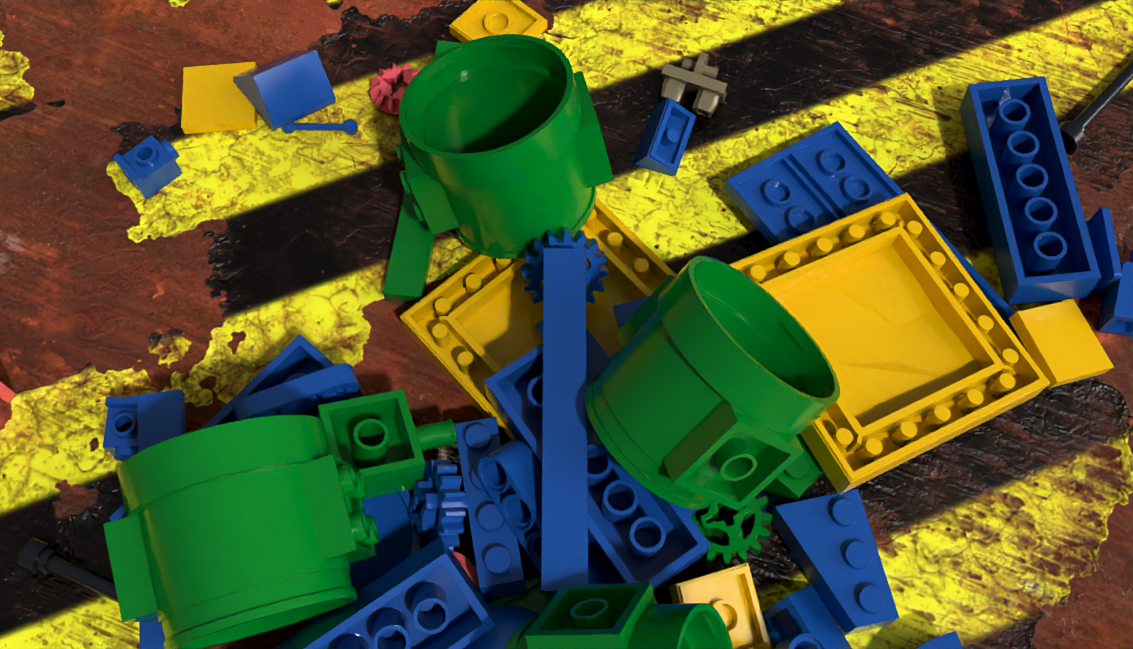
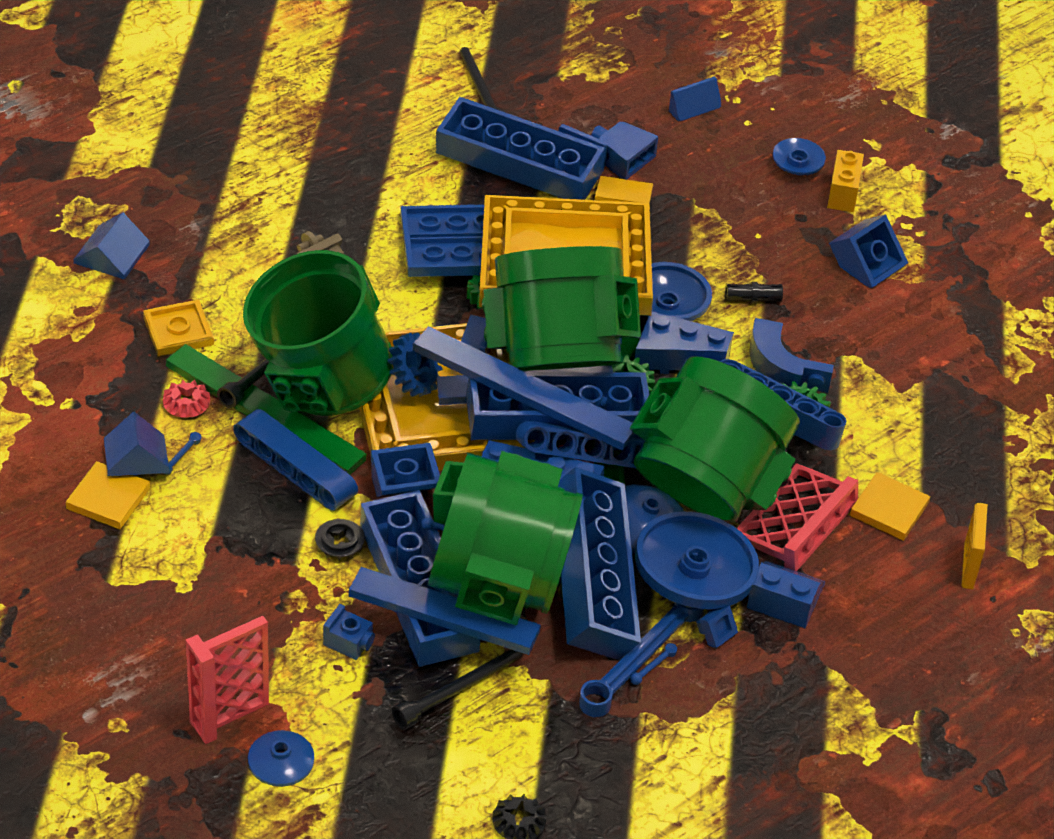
camera: 65 degrees left, 20 degrees down
blue brick [112,135,183,200] -> none
blue beam [233,364,359,421] -> none
none -> blue beam [233,409,358,511]
none -> black gear [315,519,365,561]
none -> blue slope [371,442,440,497]
none -> blue dish [644,262,712,321]
none -> black pin [725,282,783,304]

